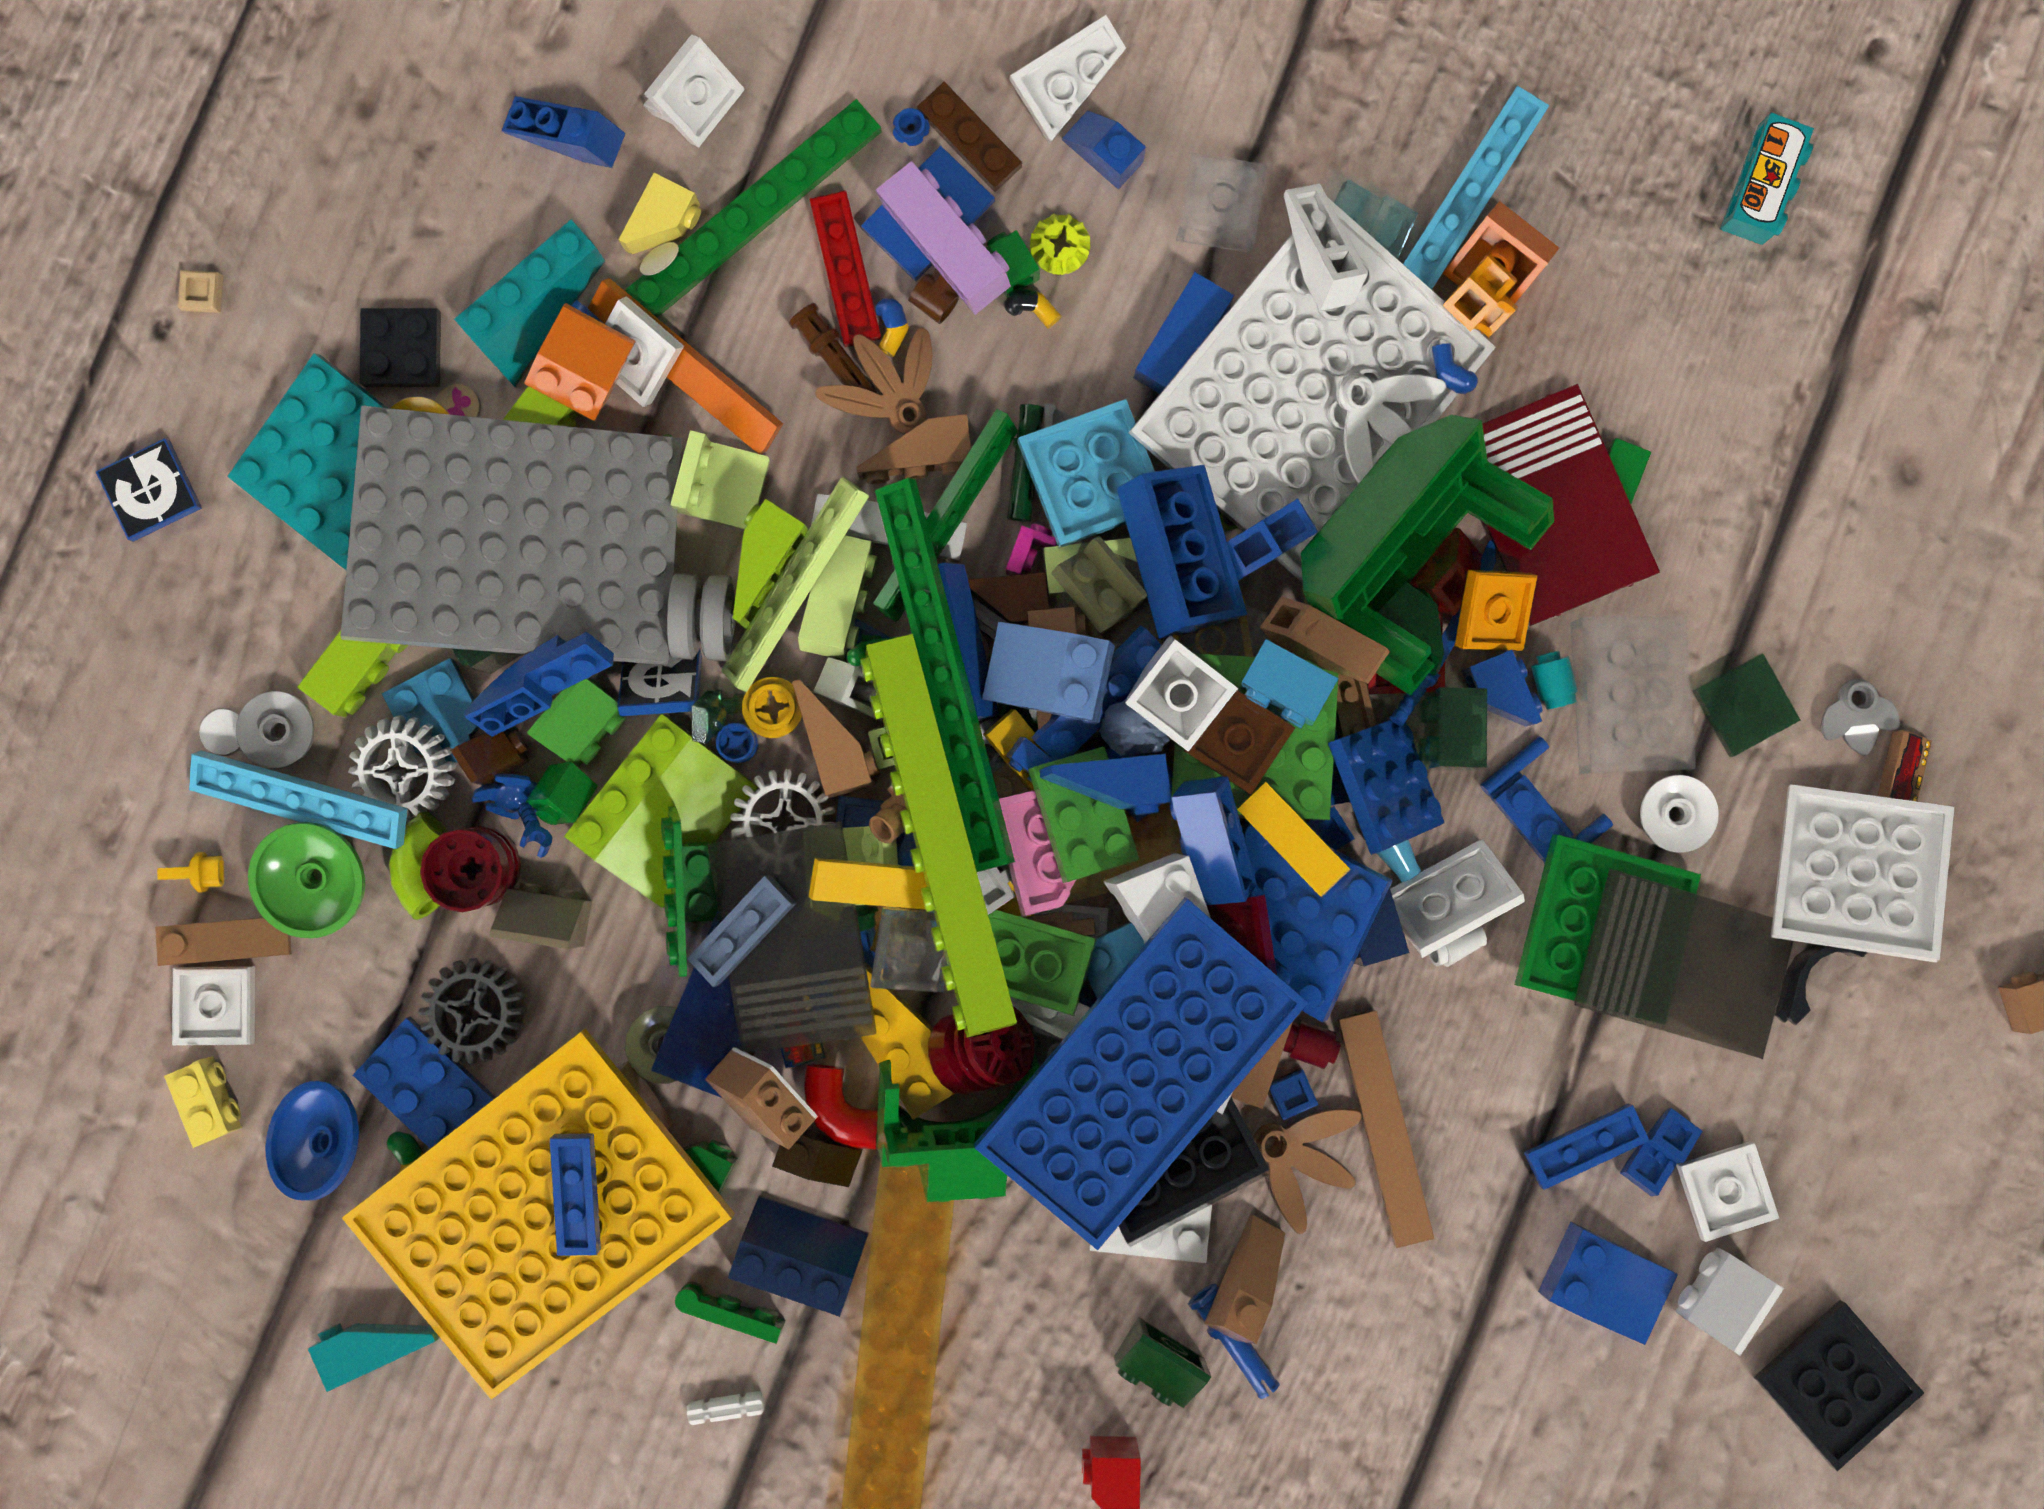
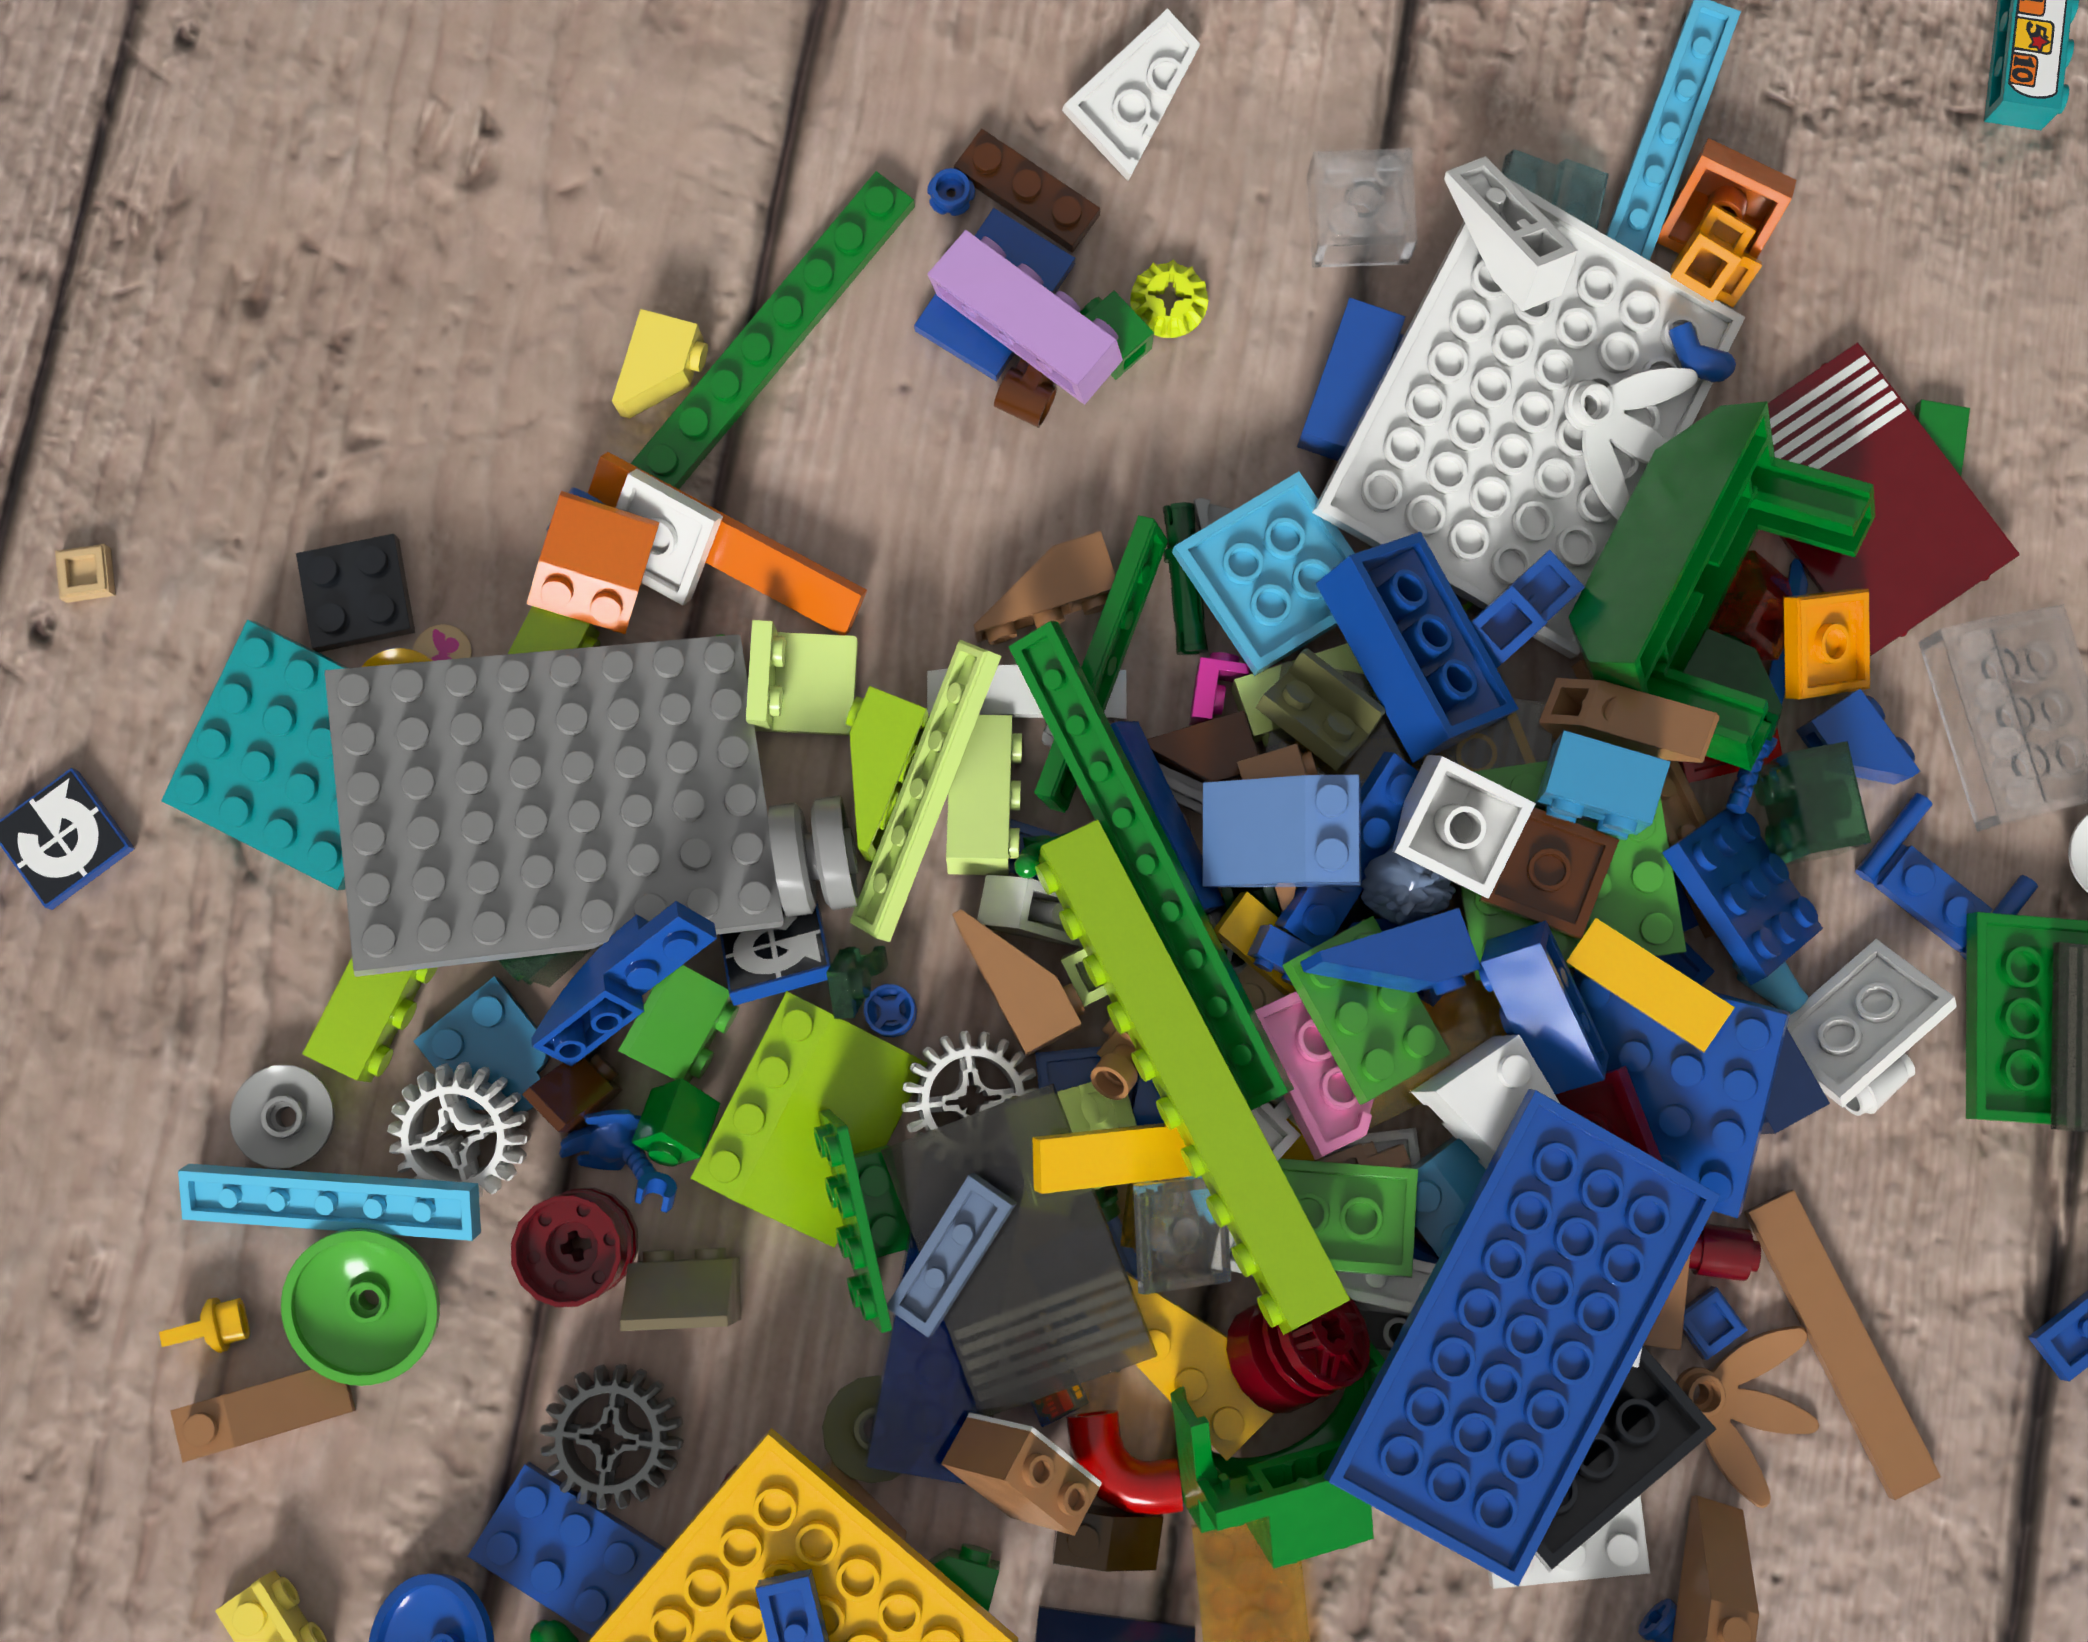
camera: 10 degrees left, 5 degrees down
white tile [172,966,255,1046] -> none
white sticker [199,709,239,755] -> none
lime cylinder [389,811,448,920] -> none
teal wedge [454,219,605,387] -> none
blue slope [501,96,626,168] -> none
white sticker [640,242,679,275] -> none
white bracket [643,34,745,148] -> none
yellow gear [742,677,802,738] -> none
reddish brown pin [789,303,880,395] -> none
red tile [809,190,882,348] -> none
medium nougat plant [815,328,933,434] -> none
arm [875,298,909,357] -> none
arm [1004,288,1062,329] -> none
blue slope [1062,110,1146,190] -> none
teal brick [1531,651,1578,710] -> none

